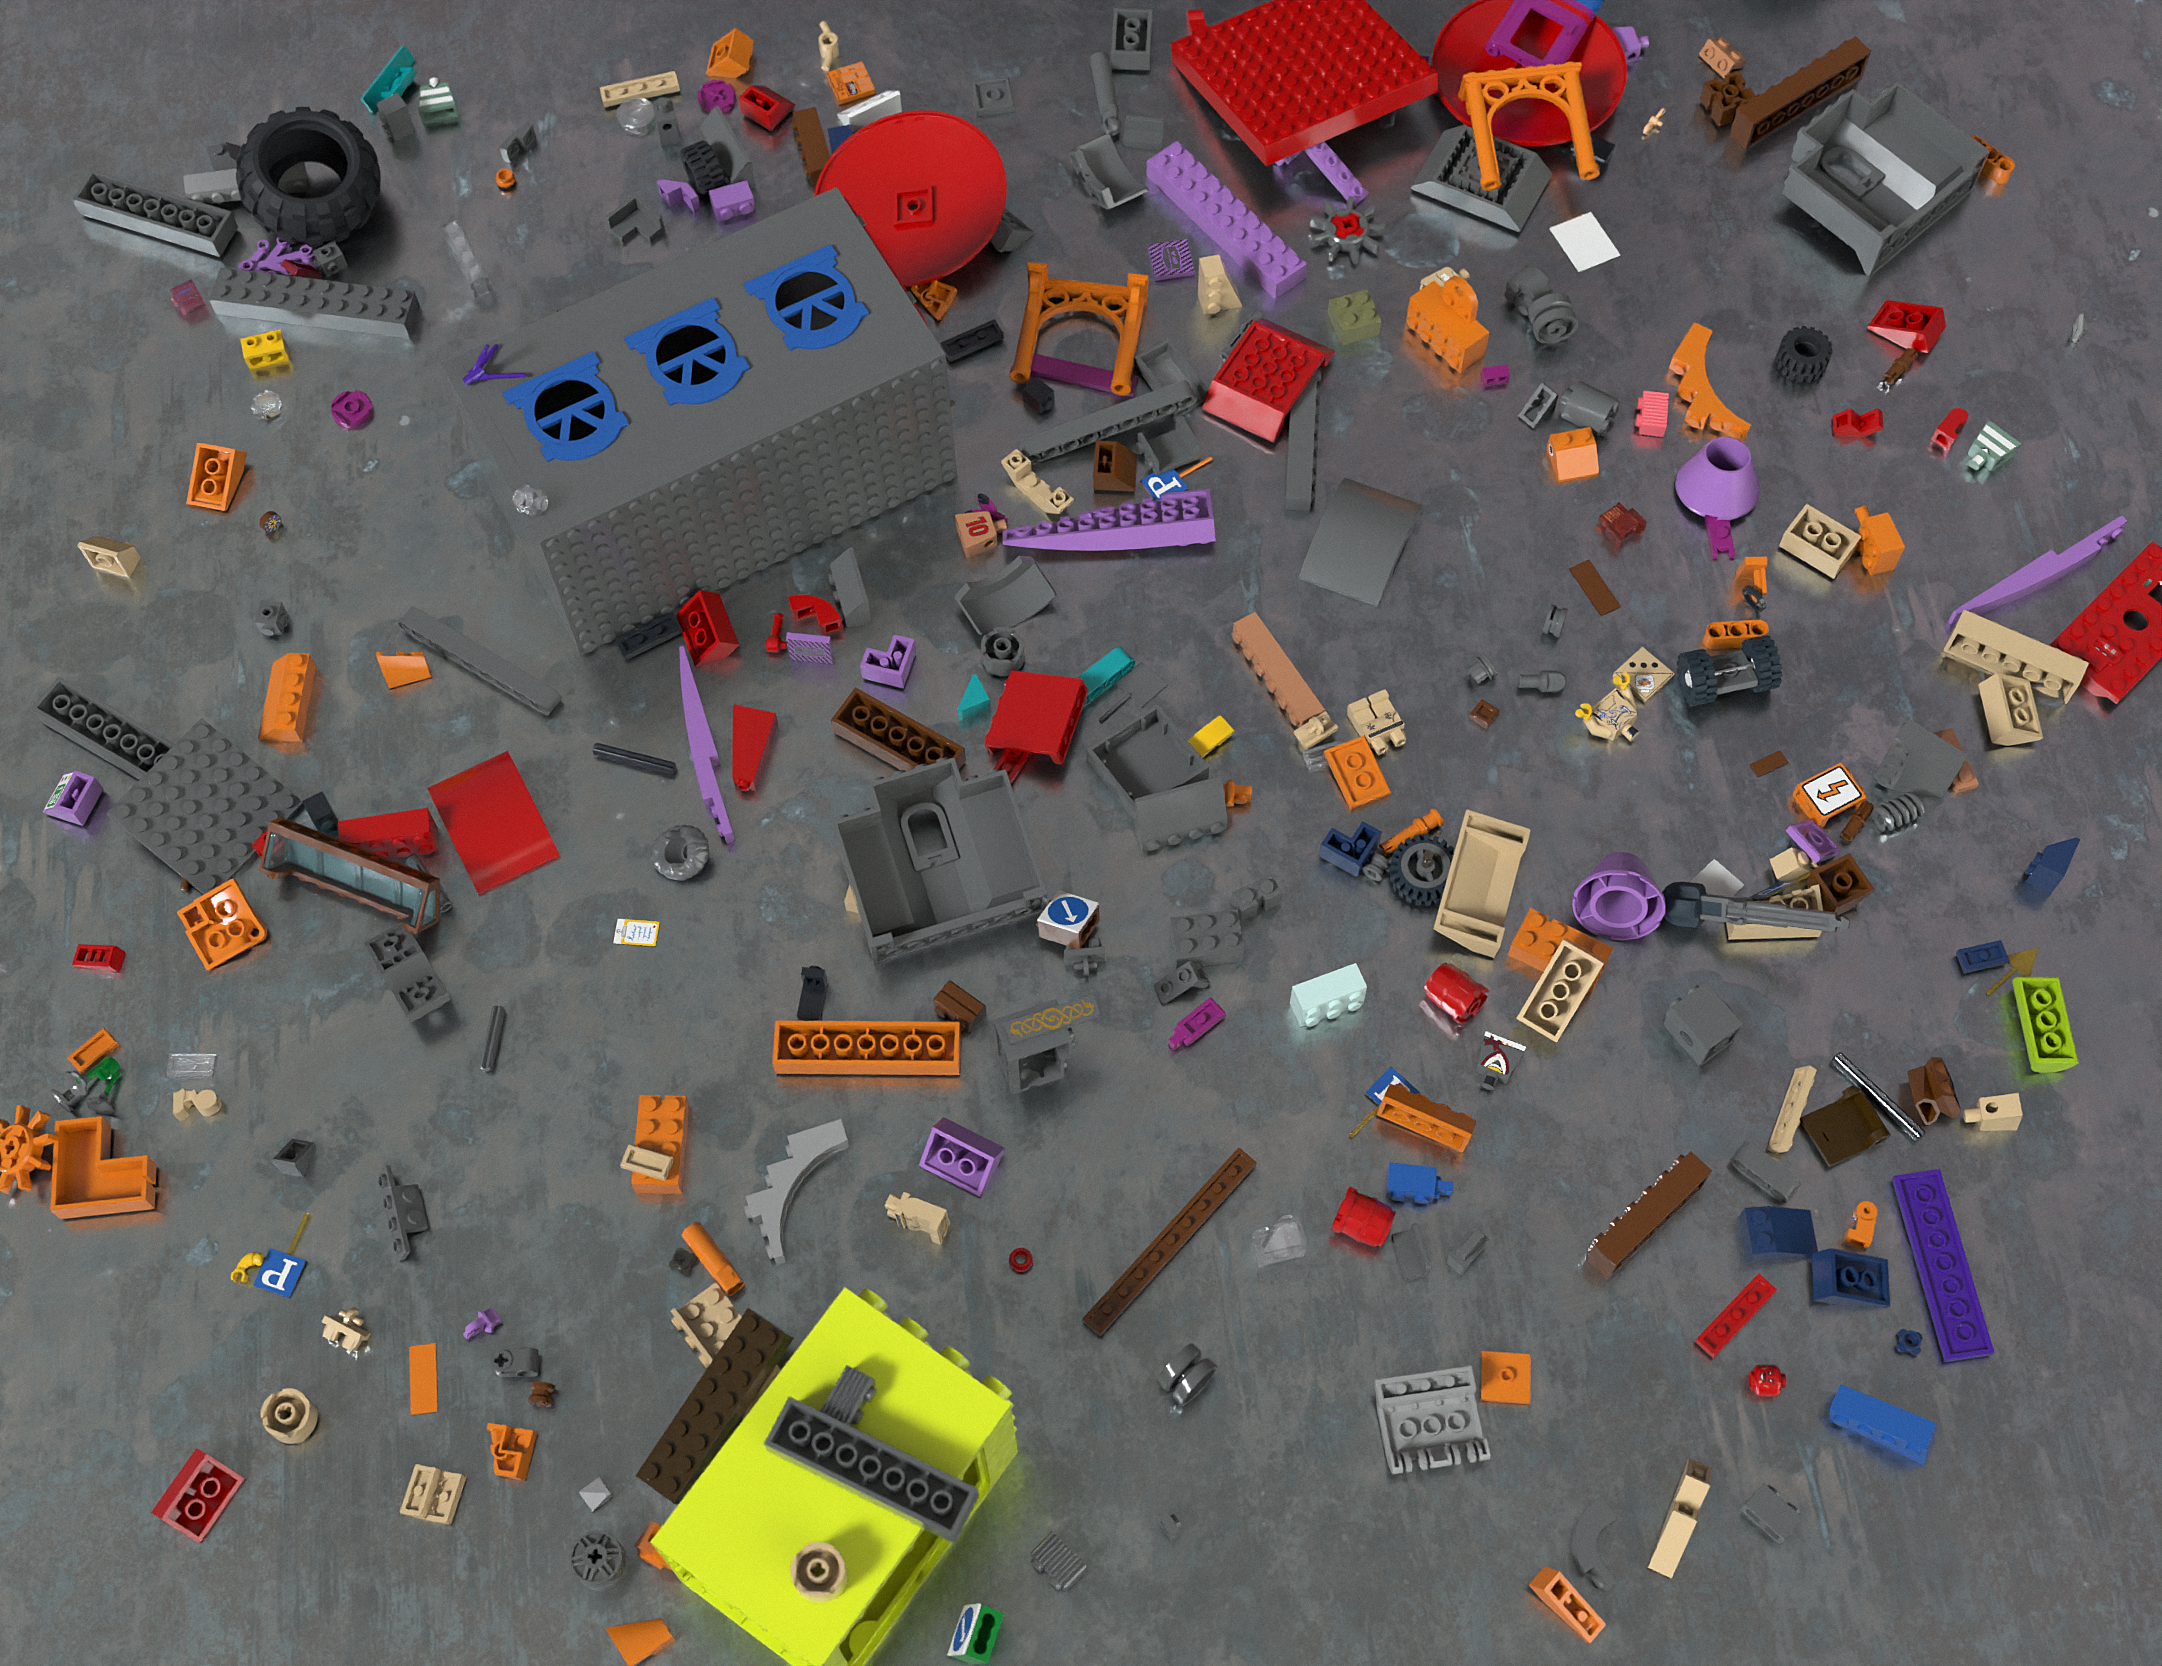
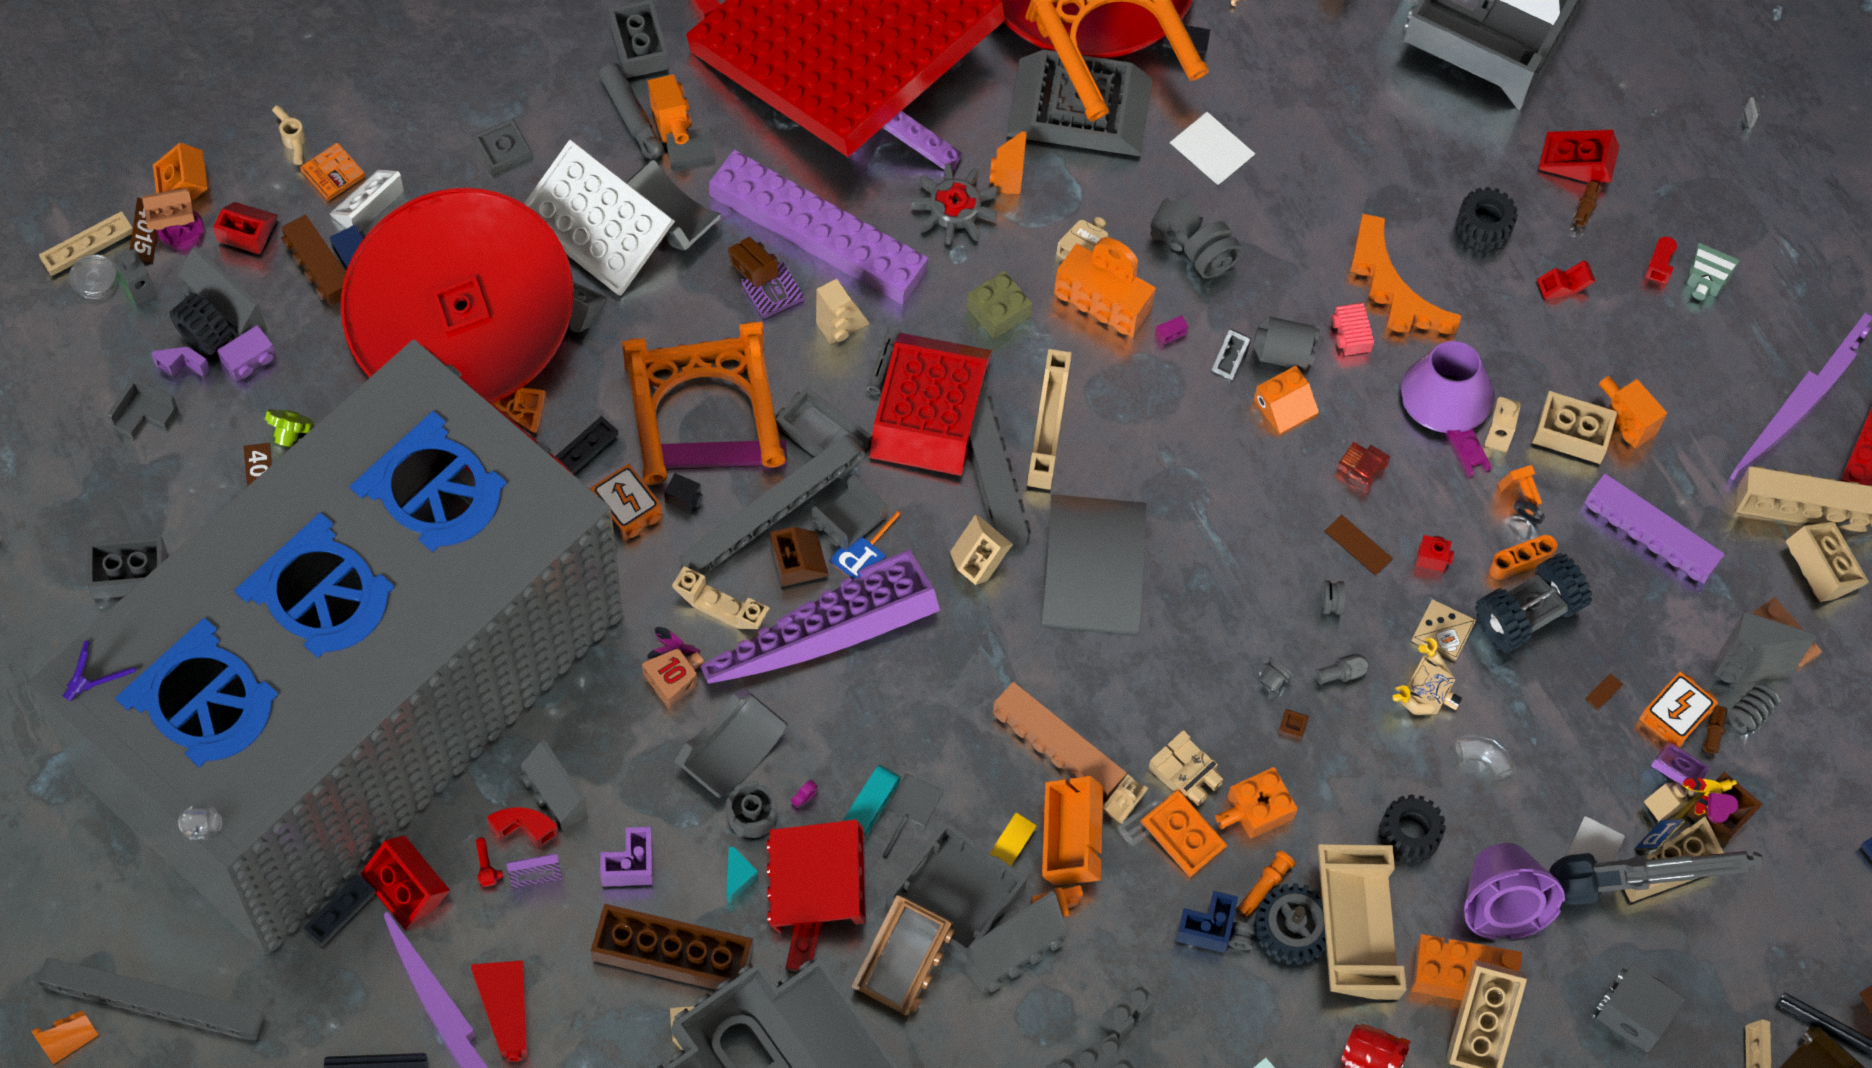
camera: 25 degrees left, 0 degrees up
none -> reddish brown sticker [130,197,157,263]
none -> nougat bracket [142,188,195,230]
none -> white plate [524,140,675,296]
none -> panel [589,463,663,541]
none -> orange brick [647,74,692,144]
none -> reddish brown brick [728,237,779,288]
none -> magenta tile [791,779,818,808]
none -> window [851,895,956,1015]
none -> tan slope [950,514,1013,585]
none -> orange slope [989,131,1026,195]
none -> tan arch [1027,349,1072,490]
none -> orange piece [1042,776,1103,886]
none -> orange brick [1215,767,1298,839]
none -> black tyre [1379,794,1446,863]
none -> red brick [1416,535,1454,572]
none -> clear cylinder [1454,735,1517,779]
none -> tan torso [1484,397,1521,452]
none -> medium lavender brick [1585,473,1725,584]
none -> piece [1682,778,1737,815]
none -> magenta tile [1707,793,1738,823]

